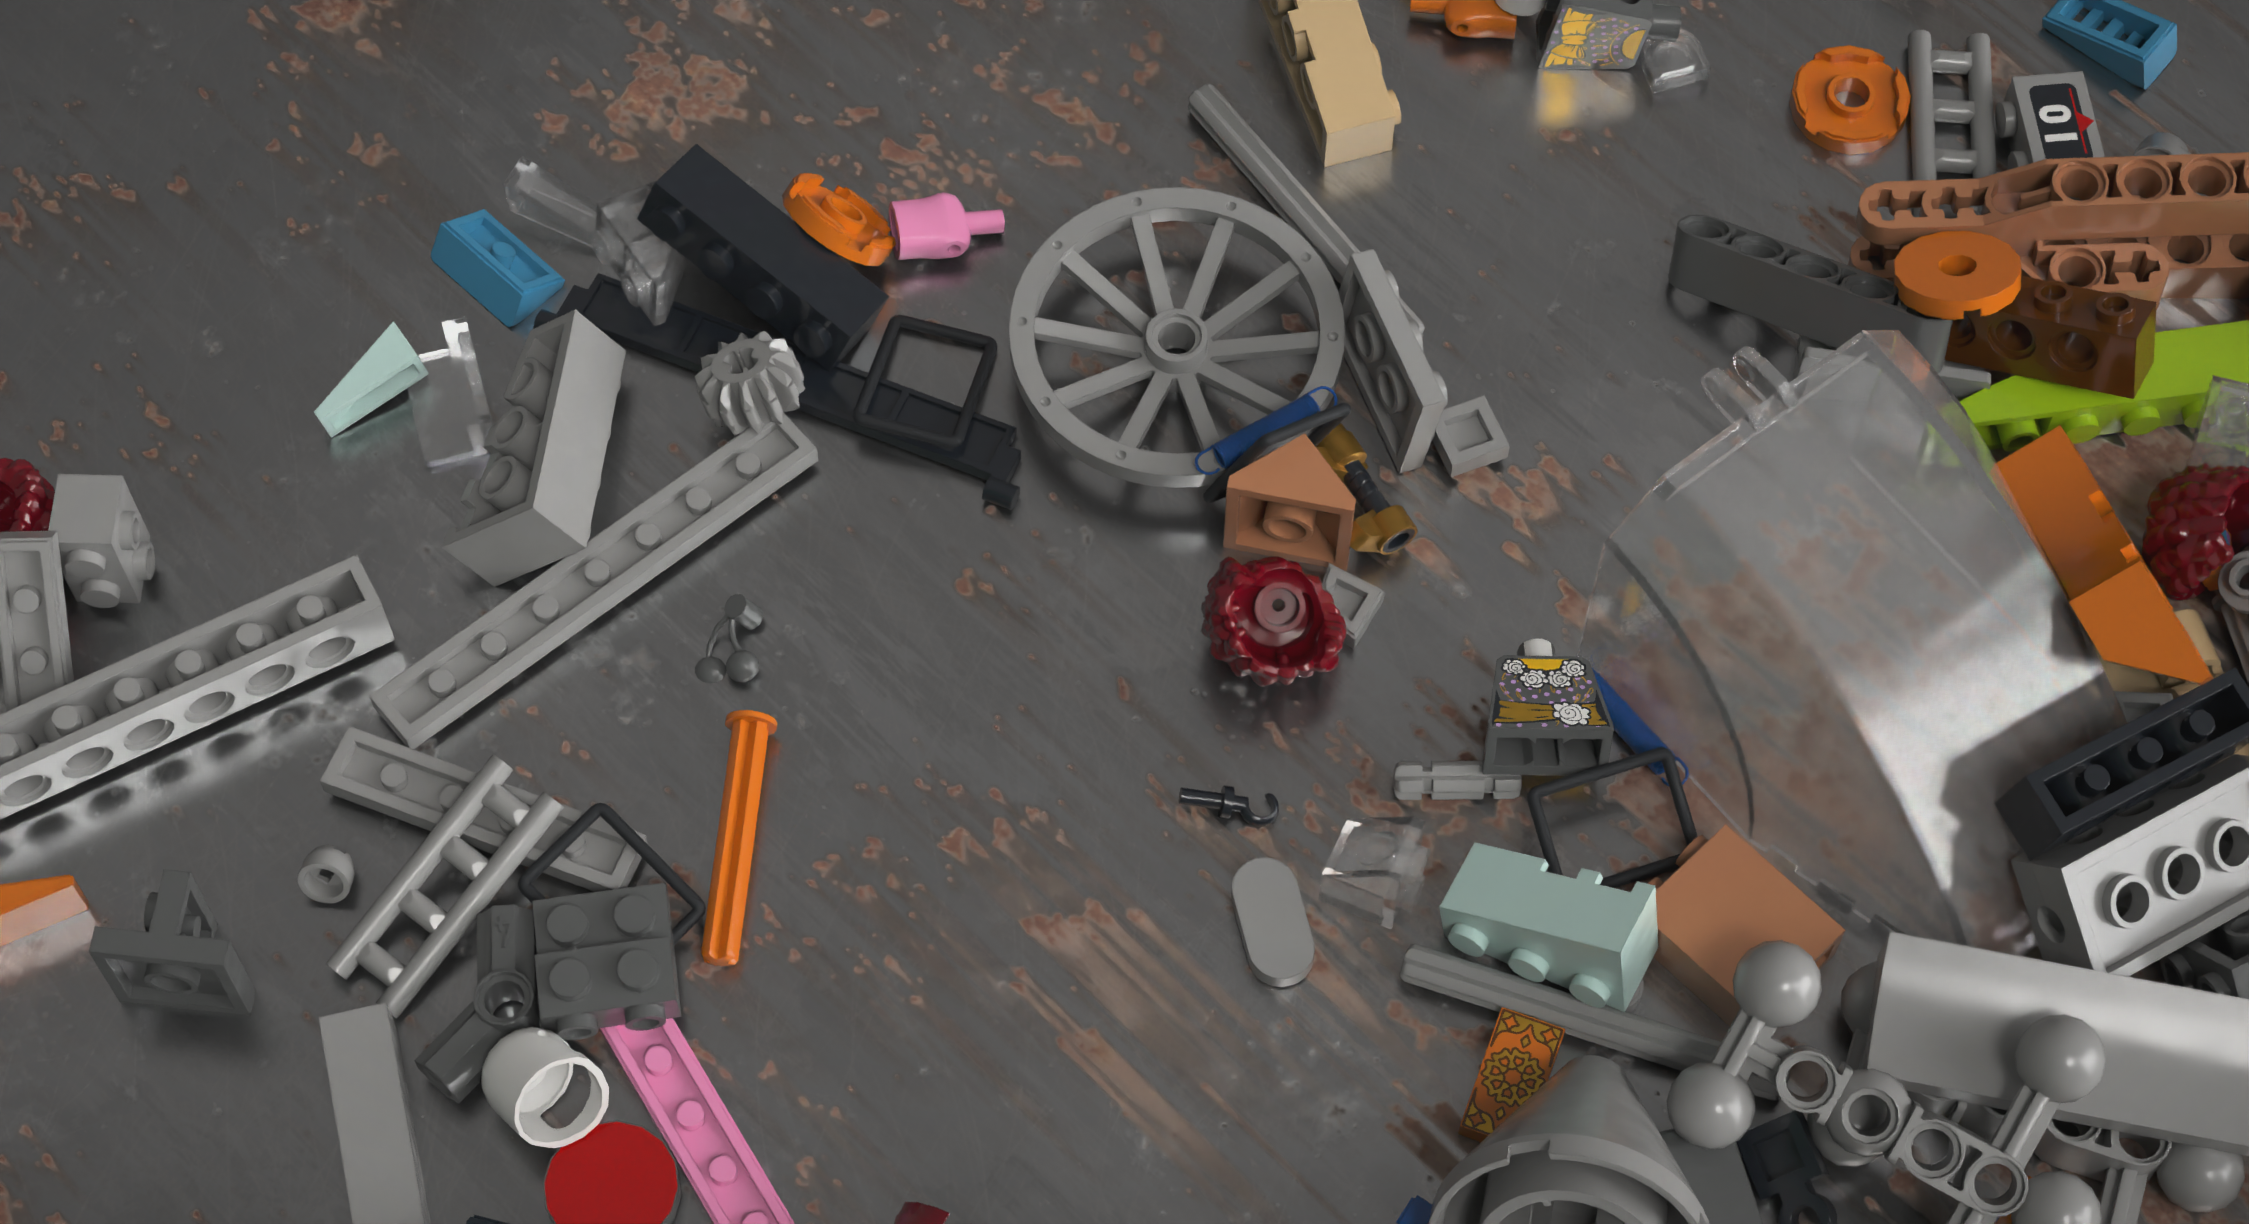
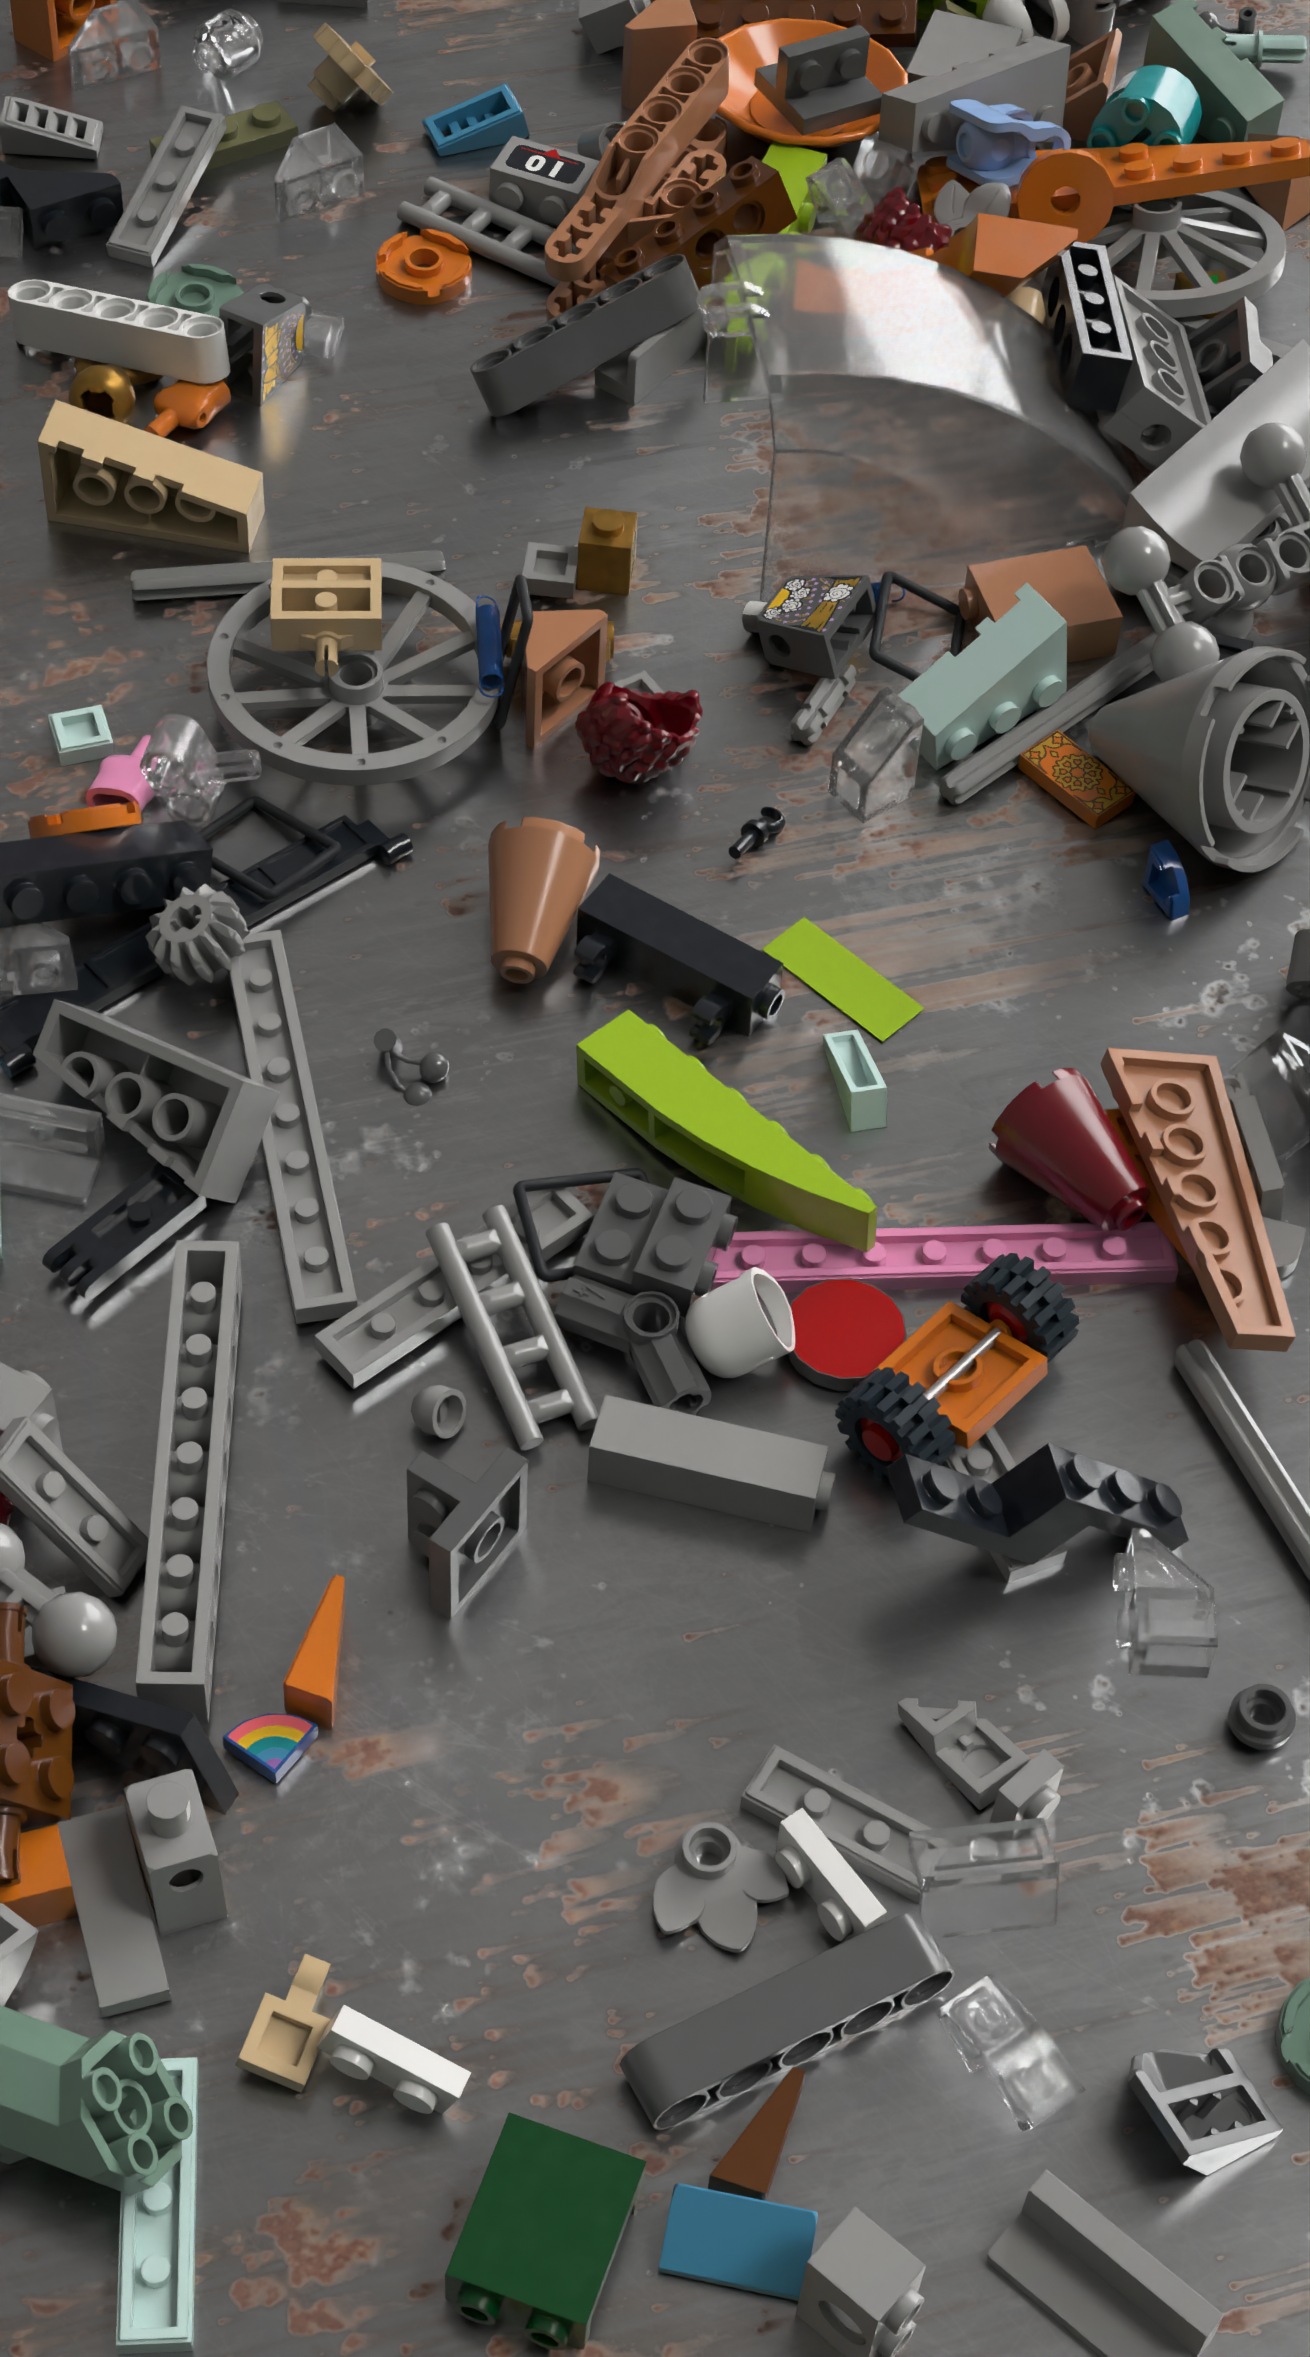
camera: 65 degrees left, 10 degrees down
orange axle [701,710,777,966] -> none
light grey tile [1231,857,1315,987] -> none
light grey plate [1339,249,1448,473] -> none
orange tile [1894,231,2021,320] -> none
none -> black hinge [42,1162,206,1300]
none -> light aqua tile [48,705,115,766]
none -> clear beam [140,714,262,829]
none -> tan plate [270,558,382,676]
none -> nougat cone [488,817,600,984]
none -> black brick [573,873,785,1045]
none -> lime slope [576,1009,877,1252]
none -> pearl gold brick [577,507,638,595]
none -> lime sticker [762,917,925,1042]
none -> light aqua piece [823,1029,887,1132]

